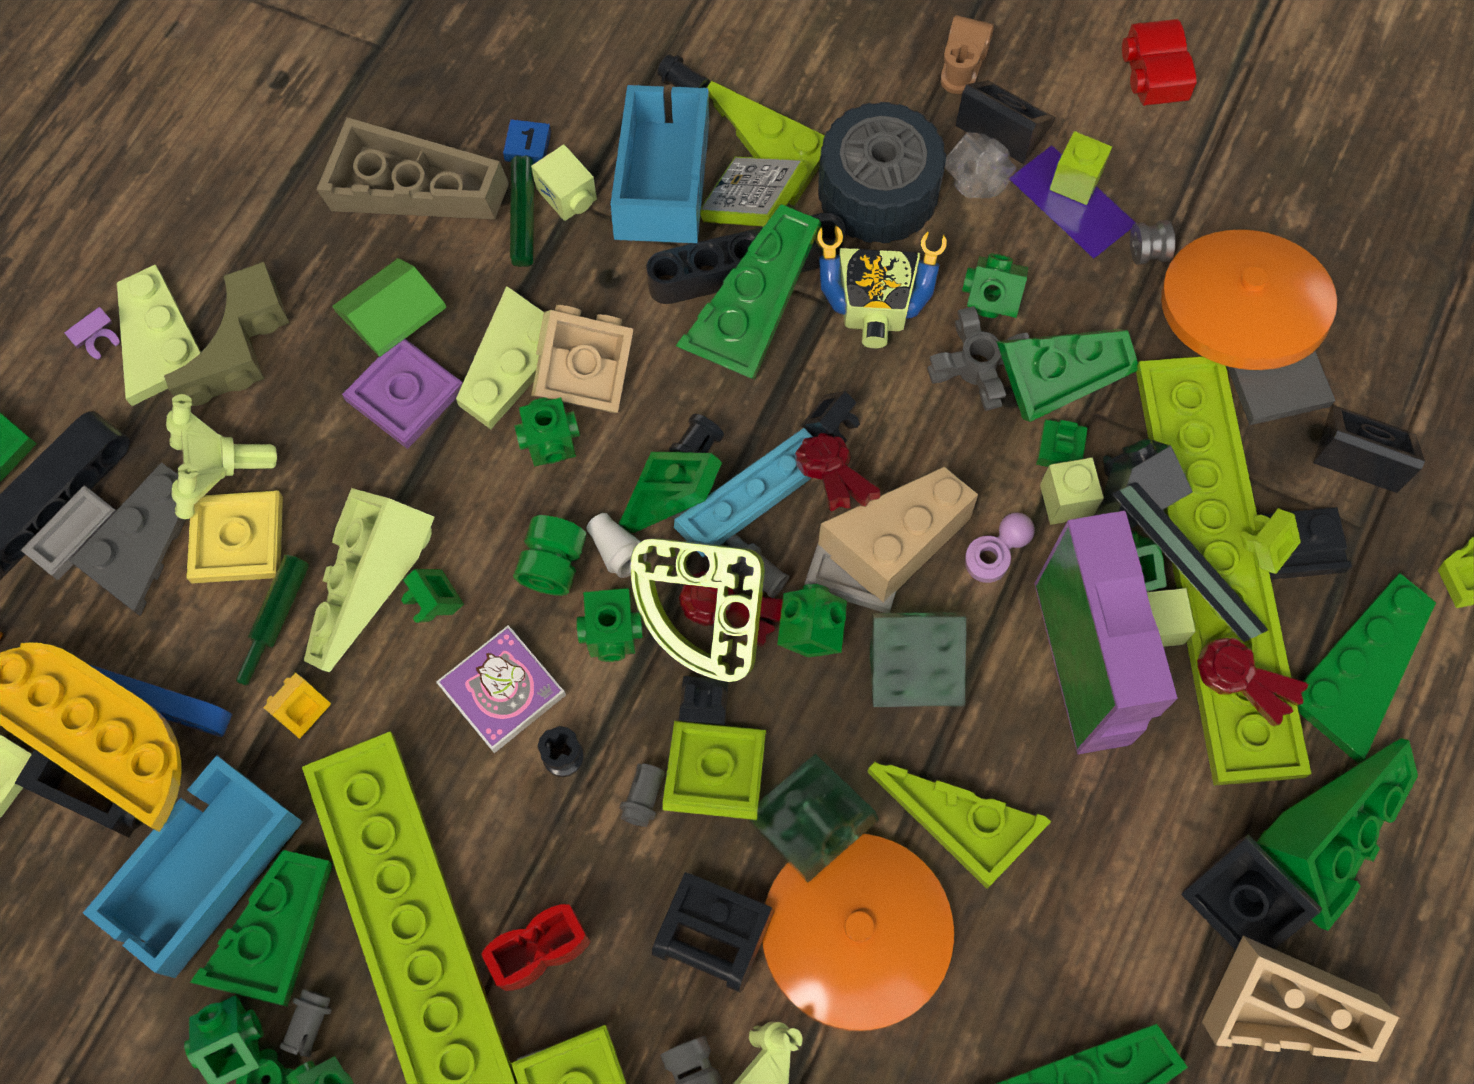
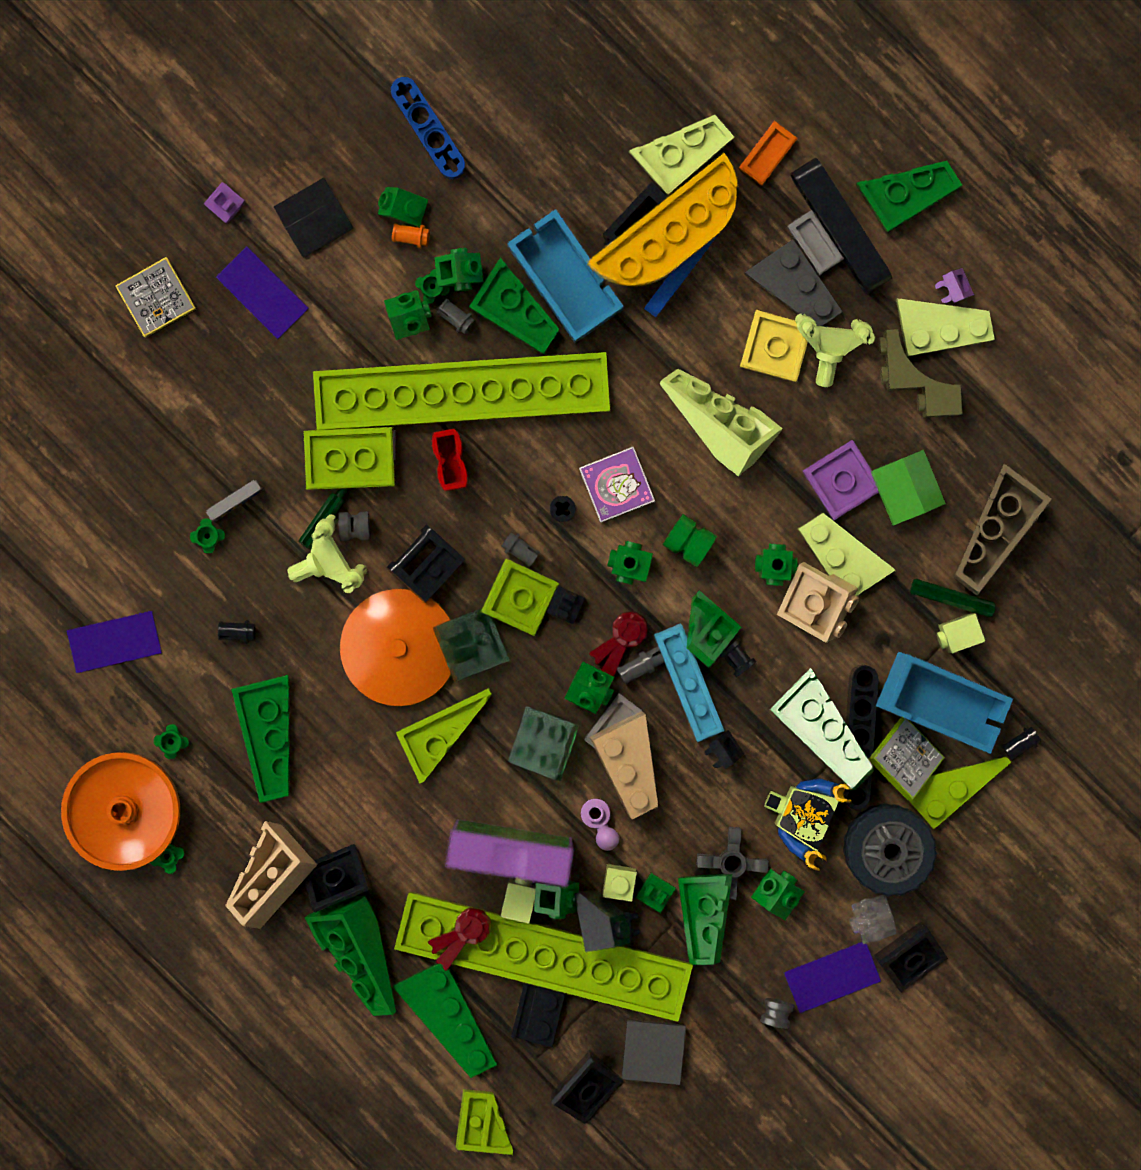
camera: 110 degrees right, 20 degrees up
dark green axle [236,555,309,686] -> none
yellow tile [263,673,331,739] -> none
green tile [401,569,464,623] -> none
blue tile [503,119,551,164] -> none
white cone [587,513,647,578] -> none
beam [631,538,765,682] -> none
dark red piece [795,433,880,511] -> none
medium nougat piece [940,15,994,95] -> none
lime brick [1050,131,1112,205] -> none
sticker [1112,483,1268,642] -> none
red brick [1122,19,1197,106] -> none
orange dish [1161,230,1337,370] -> none
lime tile [1240,508,1301,574] -> none

